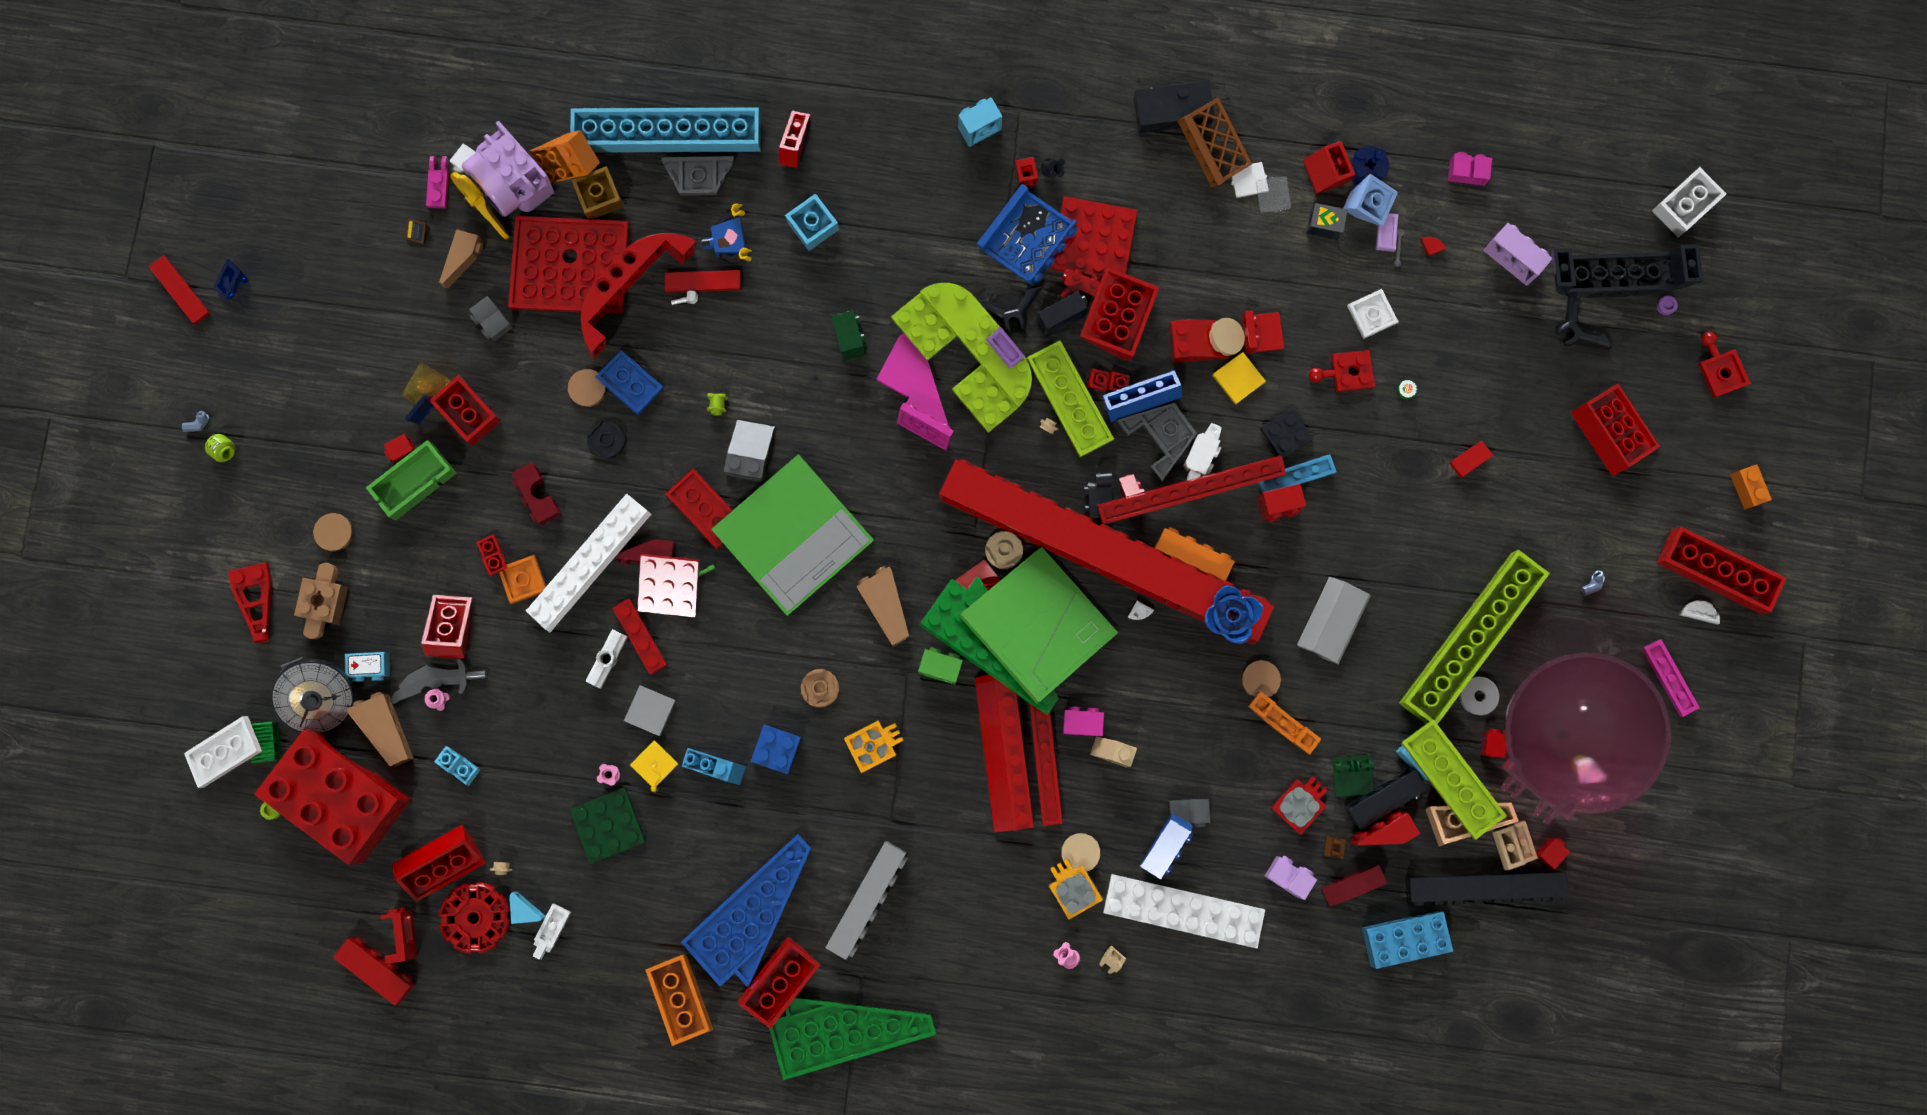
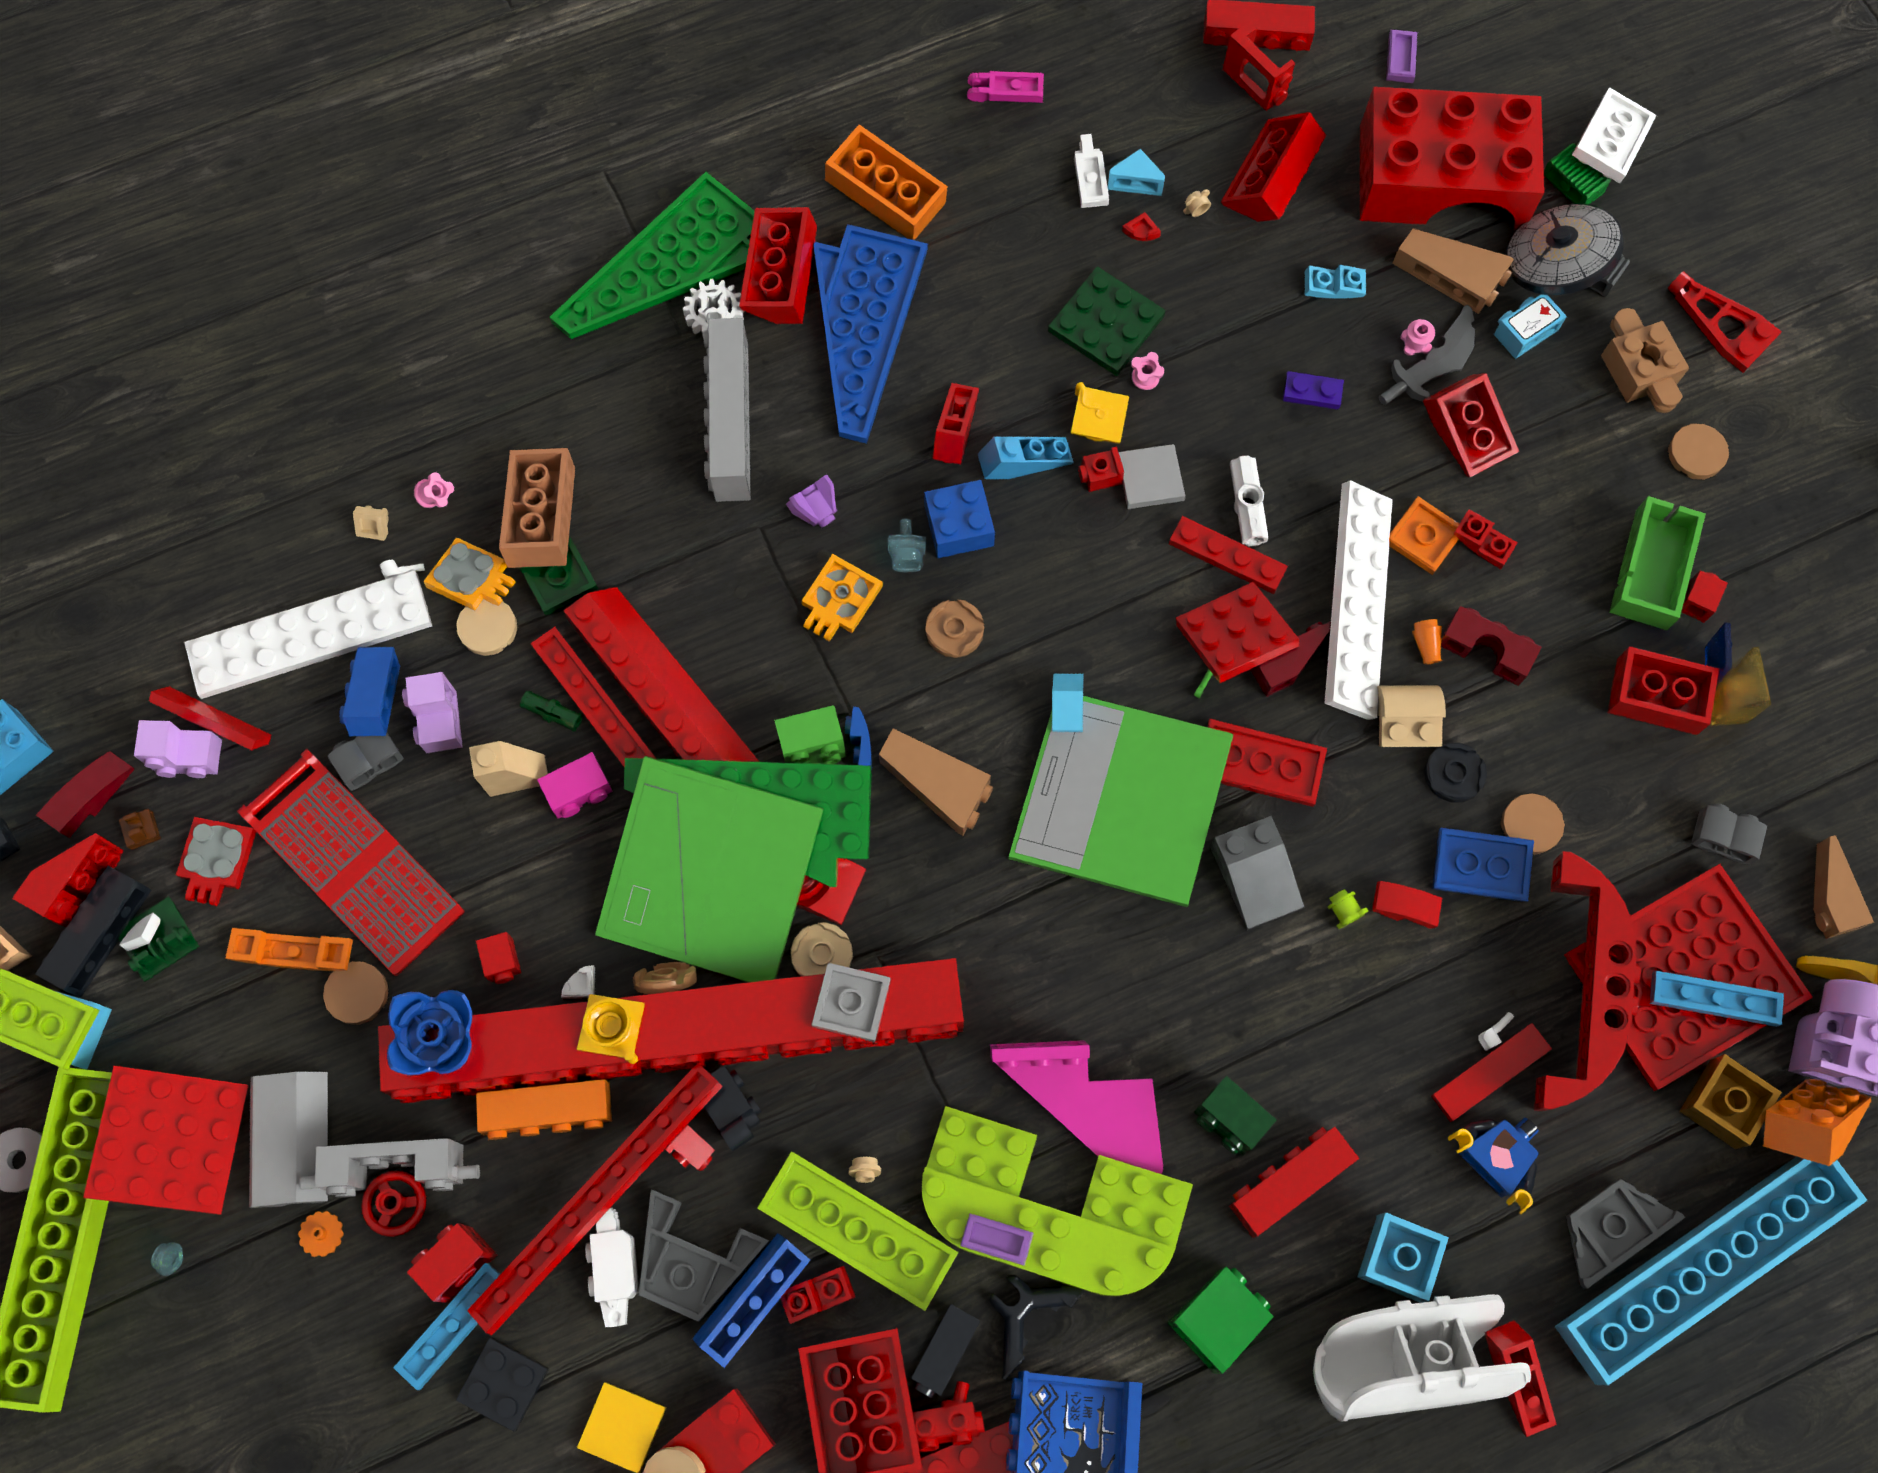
camera: 150 degrees right, 10 degrees down
red plate [439,882,510,954] -> none
none -> red plate [83,1066,248,1215]
none -> white tile [120,913,161,951]
none -> red tile [148,686,271,750]
none -> clear light blue plate [151,1242,183,1276]
none -> red flag [237,749,464,976]
none -> orange piece [298,1211,344,1257]
none -> light grey brick [300,1138,480,1198]
none -> red piece [361,1171,426,1237]
none -> white hand [380,560,425,579]
none -> lavender brick [402,672,462,753]
none -> red brick [476,932,521,984]
none -> nougat brick [499,448,575,568]
none -> dark green plate [520,537,598,616]
none -> dark green pin [520,690,583,731]
none -> yellow hat [577,994,645,1064]
none -> medium nougat tile [633,962,697,994]
none -> white gear [683,279,745,335]
none -> medium lavender brick [786,475,838,528]
none -> light grey tile [812,963,891,1042]
none -> blue slope [845,707,872,770]
none -> clear light blue piece [887,519,926,573]
none -> red slope [933,383,979,465]
none -> dark pink hinge [967,71,1044,103]
none -> medium azure slope [1052,674,1083,732]
none -> red brick [1078,447,1125,492]
none -> red tile [1122,212,1161,241]
none -> green slope [1167,1266,1274,1374]
none -> red brick [1229,1127,1359,1238]
none -> dark purple plate [1283,371,1344,410]
none -> white animal [1313,1294,1531,1421]
none -> red slope [1372,881,1442,929]
none -> tan brick [1377,685,1446,747]
none -> medium lavender tile [1386,30,1417,83]
none -> orange cone [1412,619,1442,664]
none -> dark azure plate [1650,971,1784,1027]

